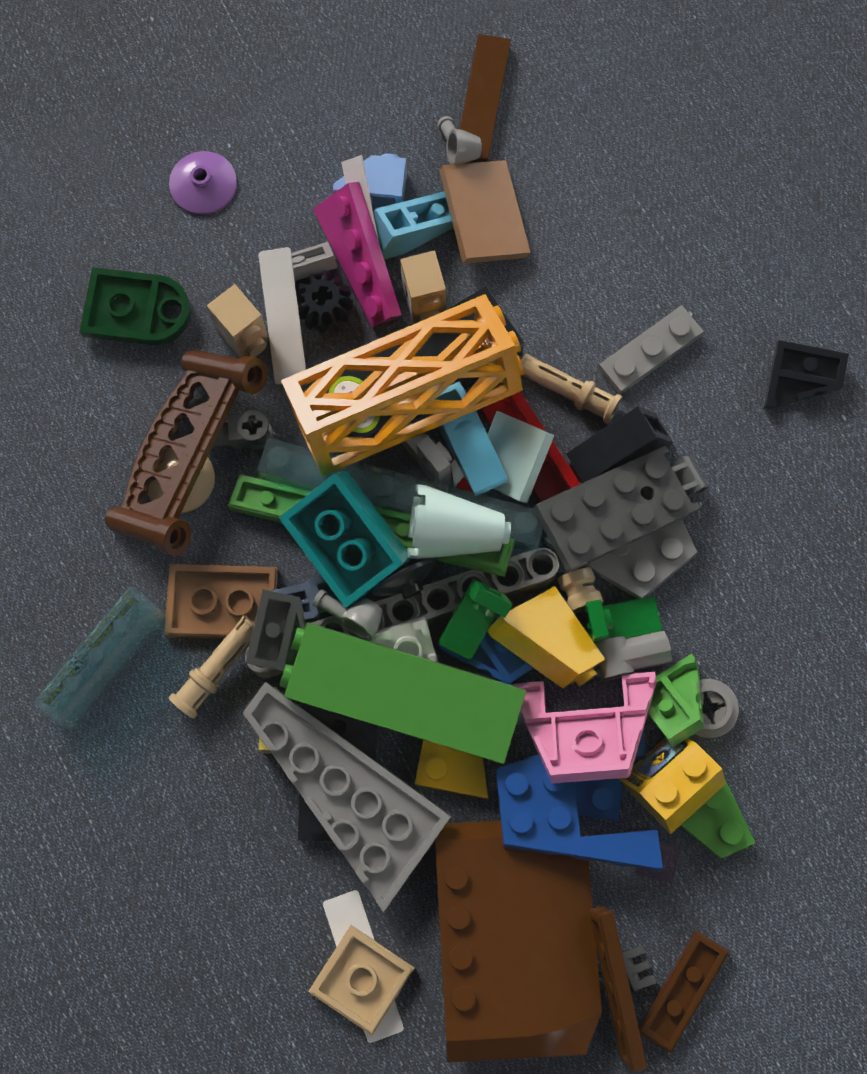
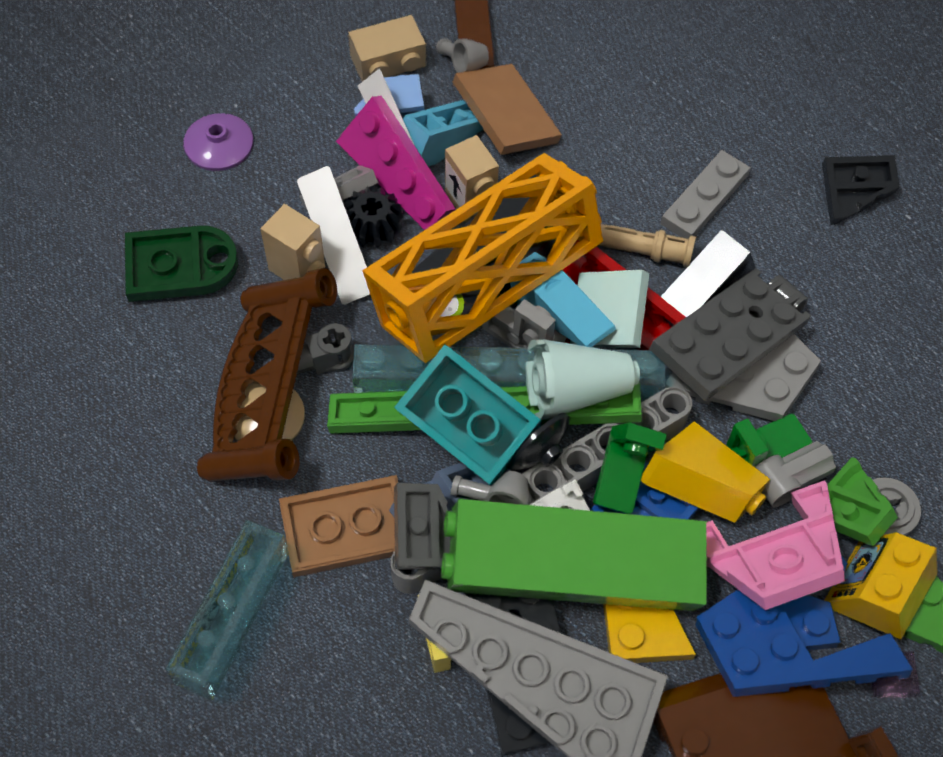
camera: 20 degrees left, 15 degrees down
tan pin [168,615,254,719] -> none
tan wheel [558,567,604,614] -> none
none -> tan brick [348,15,426,82]

